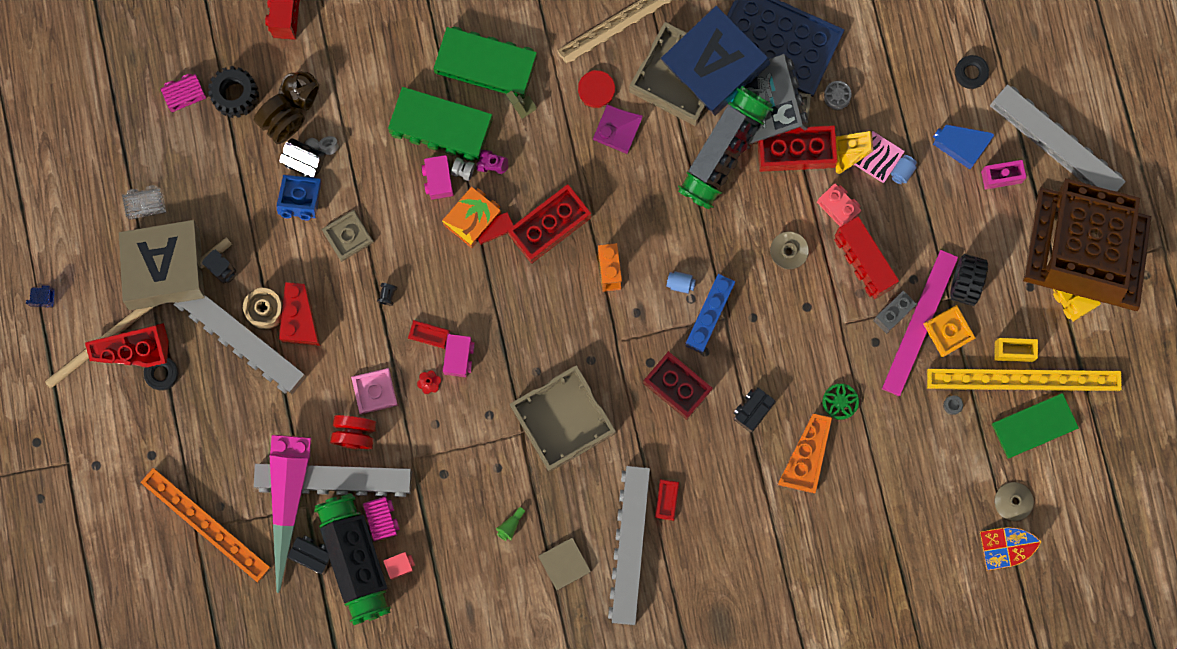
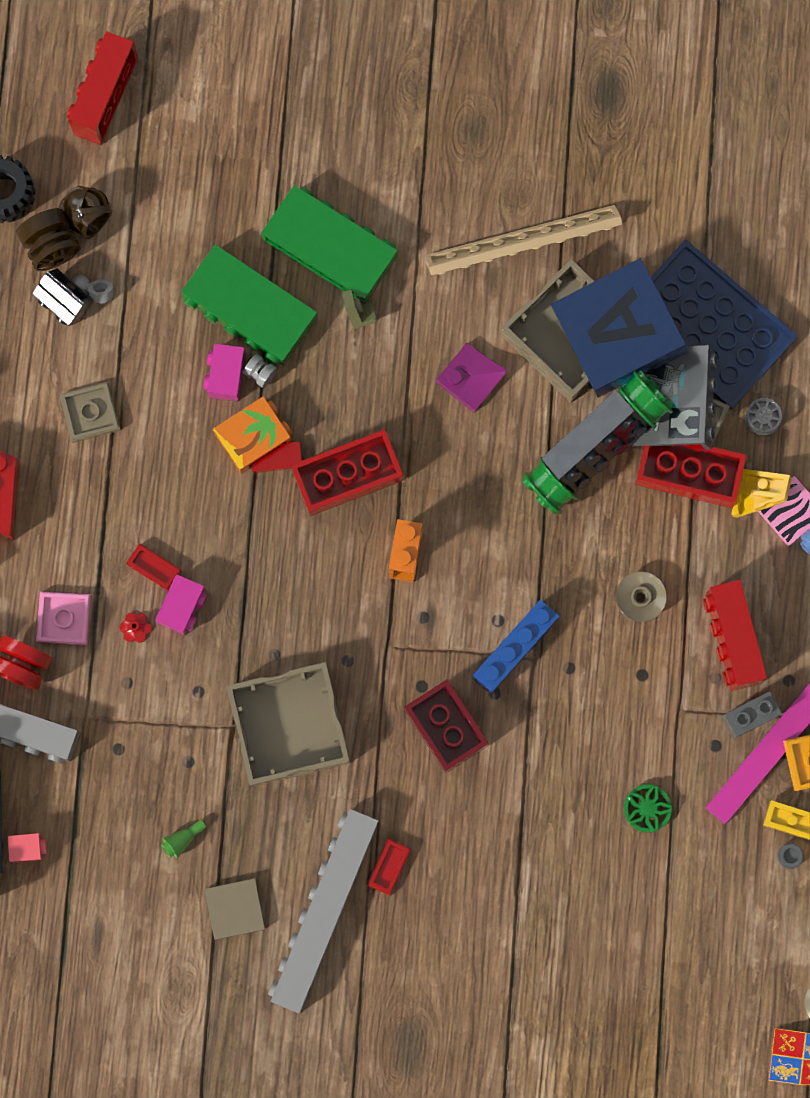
camera: 15 degrees right, 0 degrees up
blue plate [276,175,321,221] -> none
dark pink brick [363,497,400,542] -> none
black bush [377,283,398,306] -> none
magenta plate [476,150,509,174] -> none
red tile [578,70,615,108] -> none
medium blue brick [667,271,696,294] -> none
black brick [733,387,776,433] -> none
orange wing [777,414,832,494] -> none
coral brick [817,183,862,227] -> none

